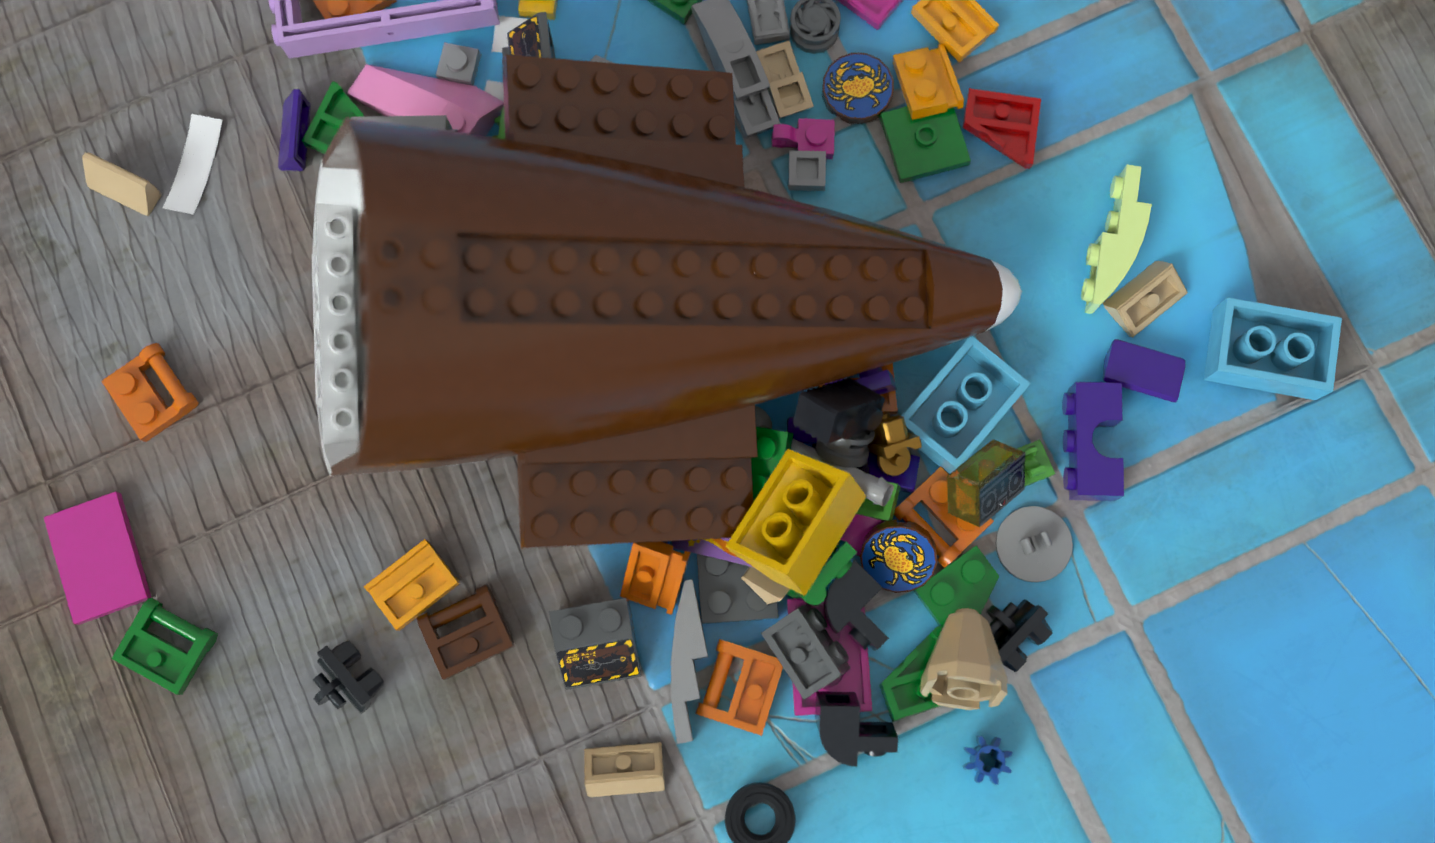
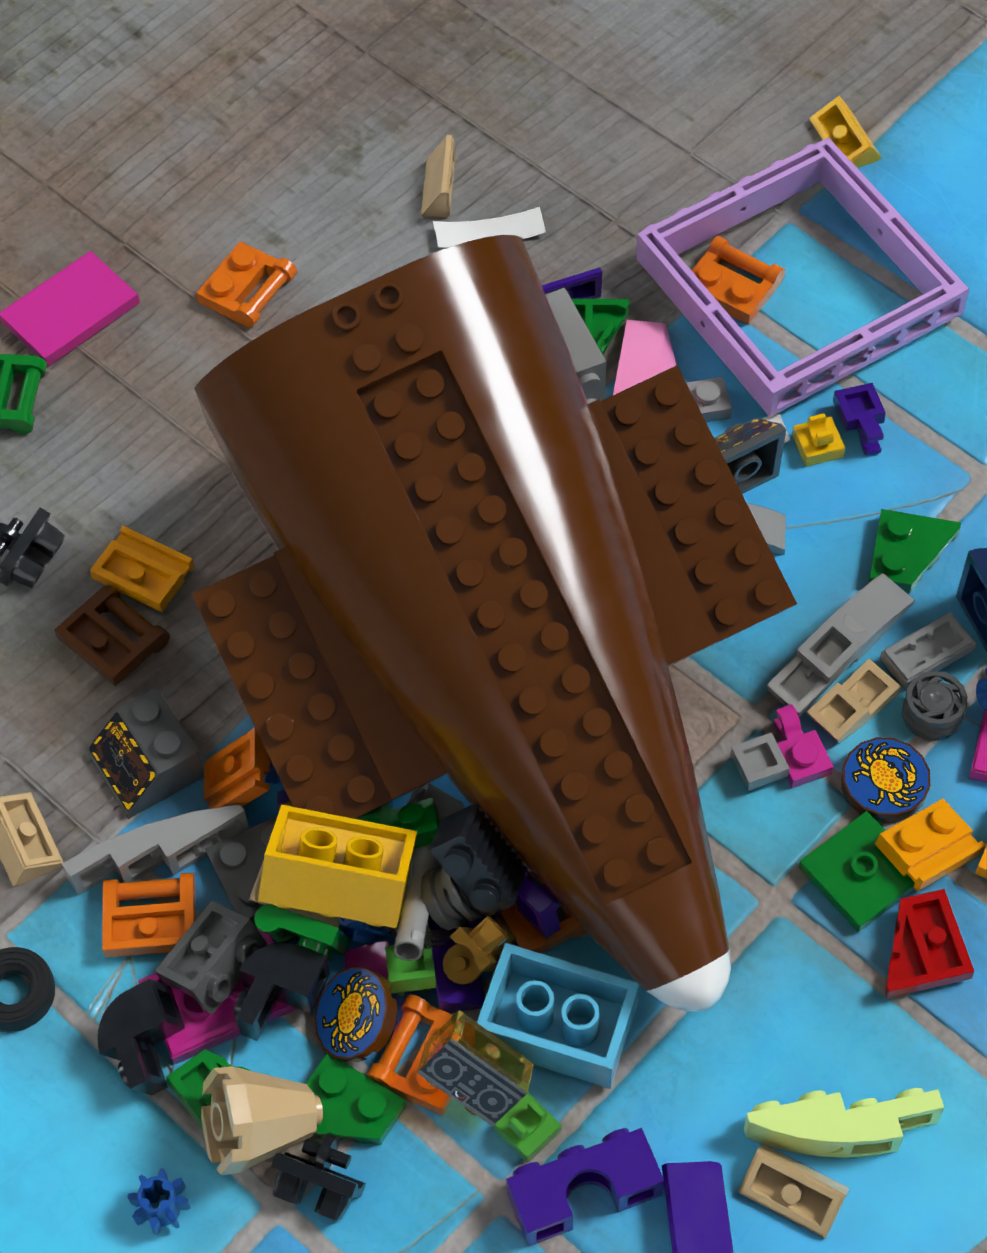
camera: 65 degrees right, 20 degrees down
light grey piece [995,506,1073,582] -> none

